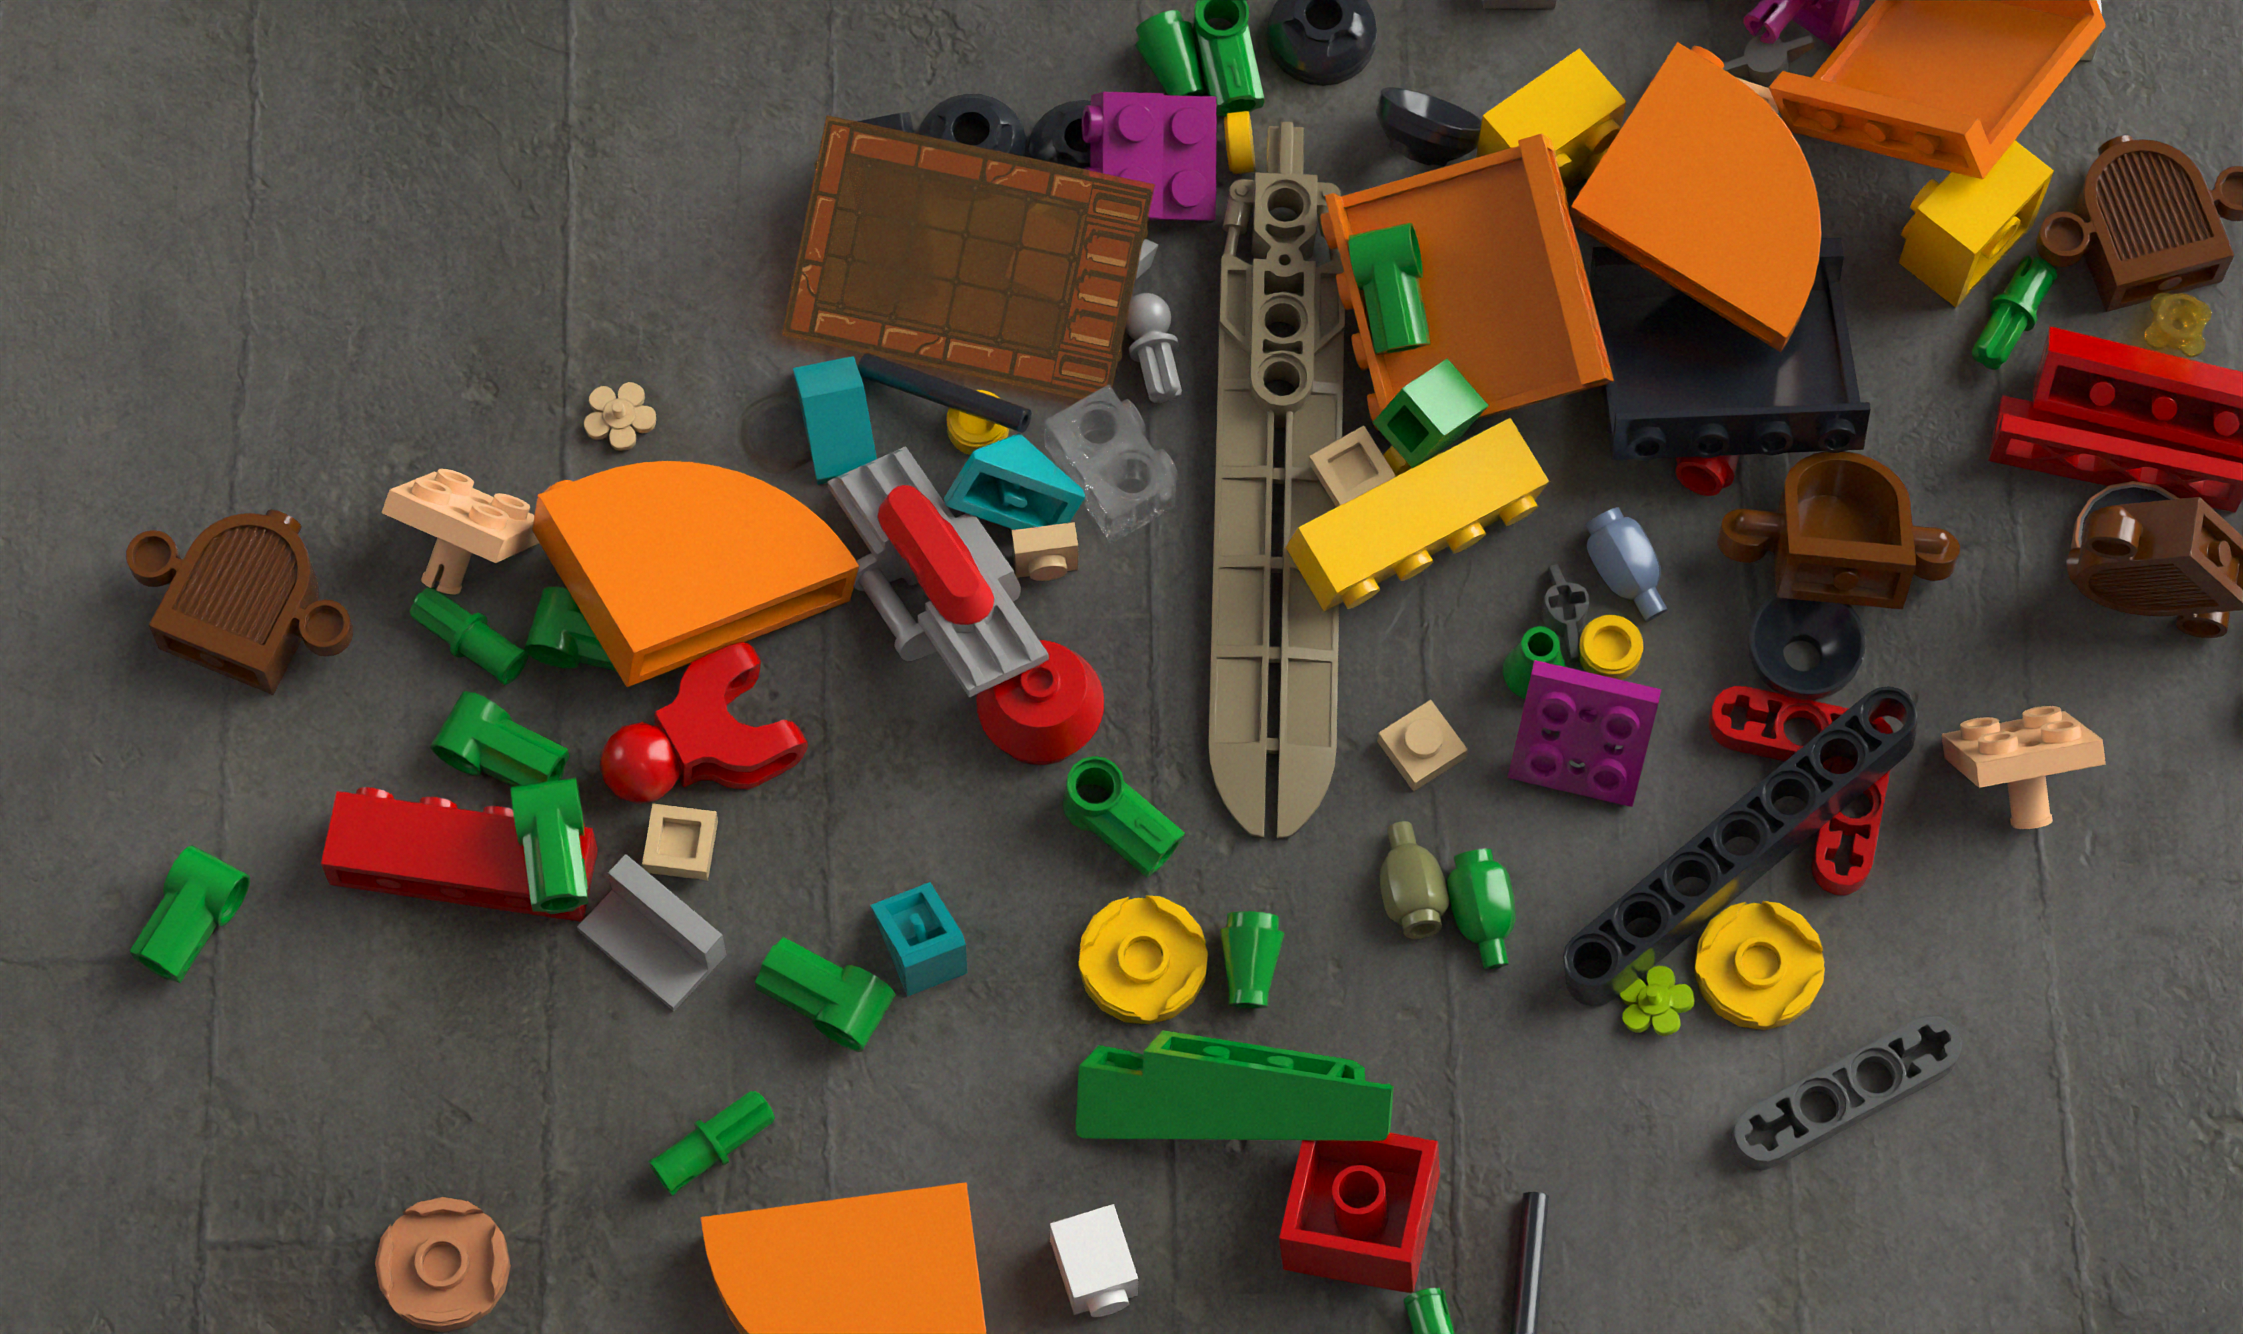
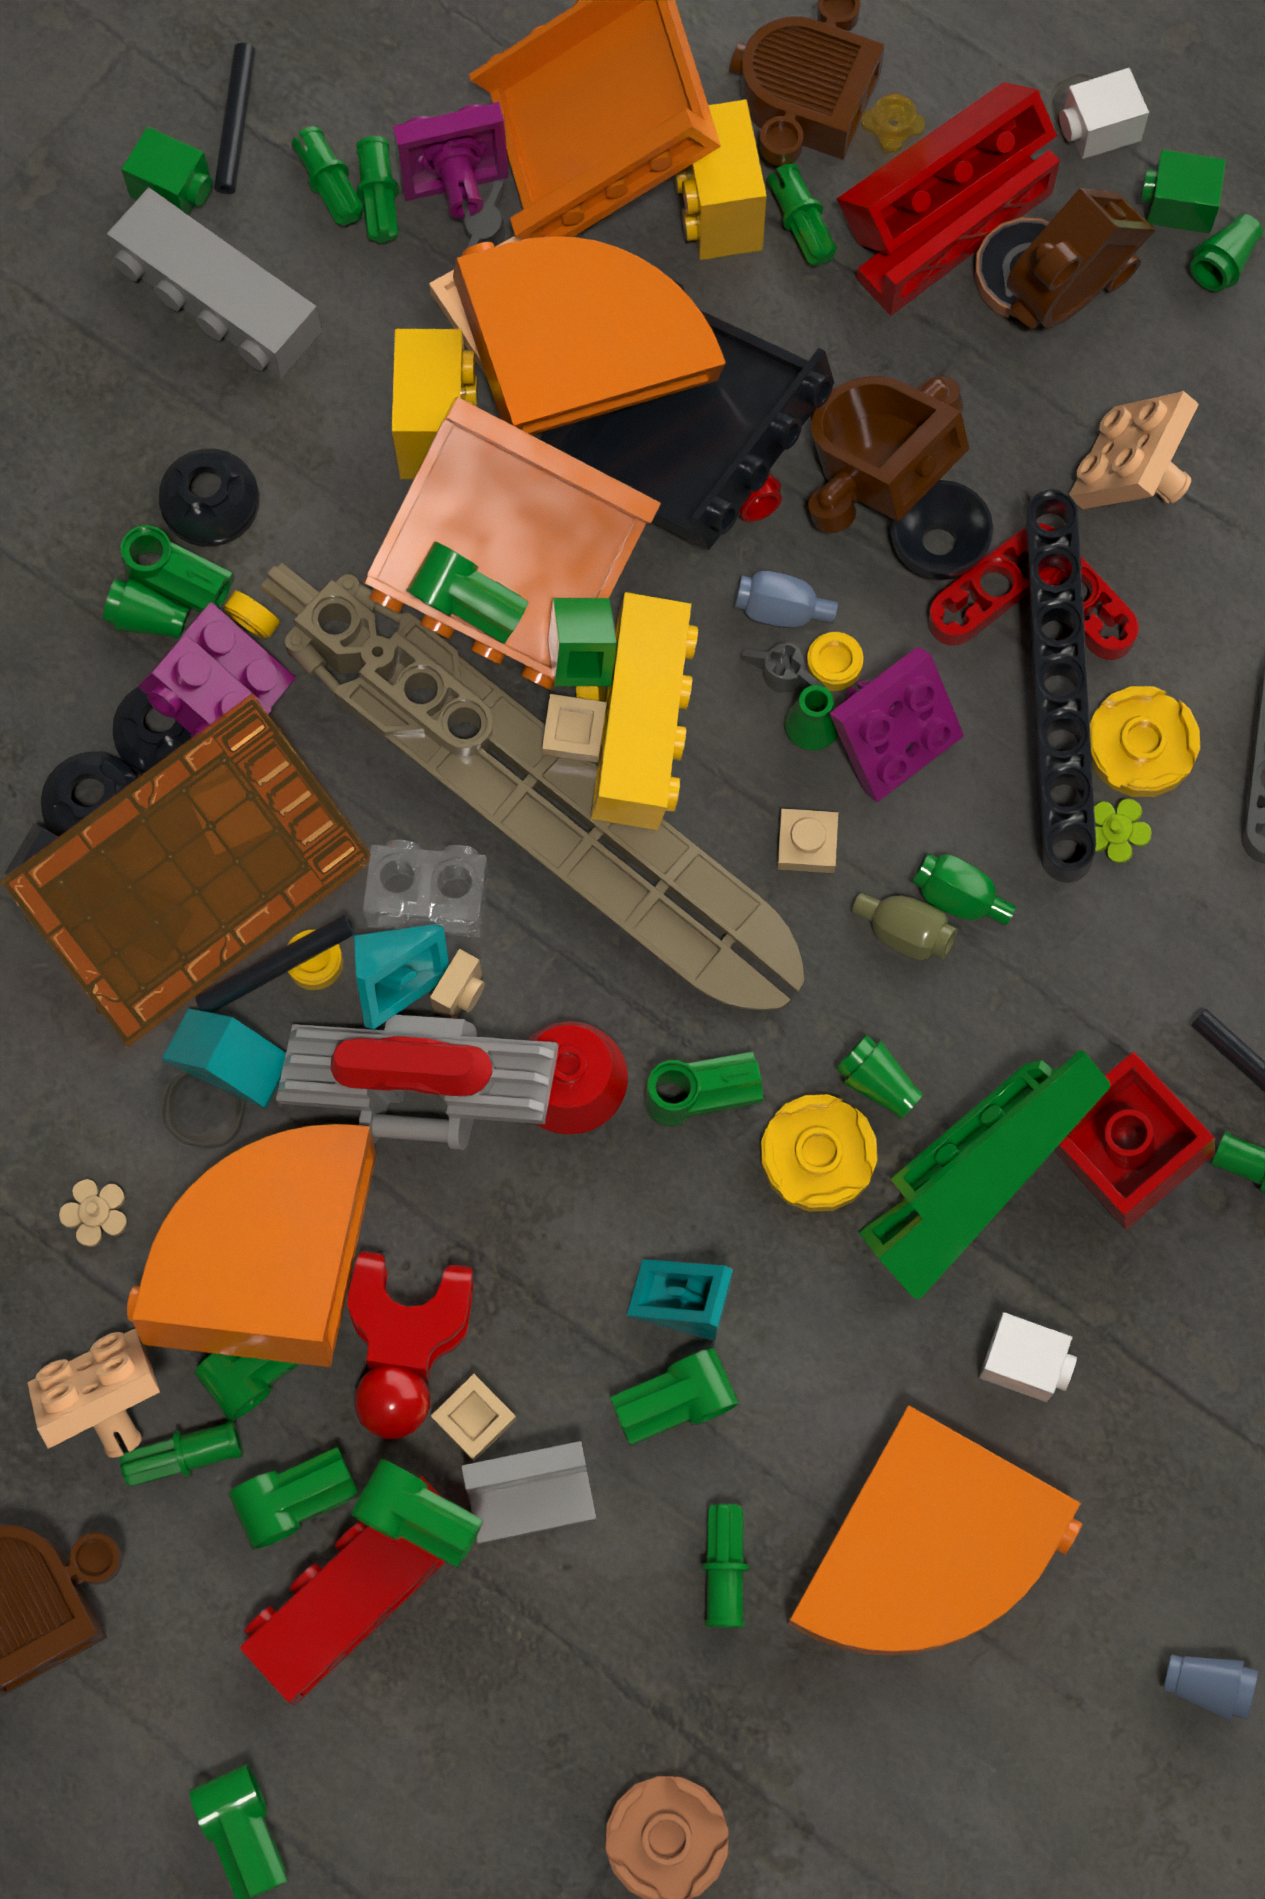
camera: 50 degrees left, 5 degrees up
light grey axle [1124,293,1182,403] -> none
black piece [1376,87,1482,167] -> none

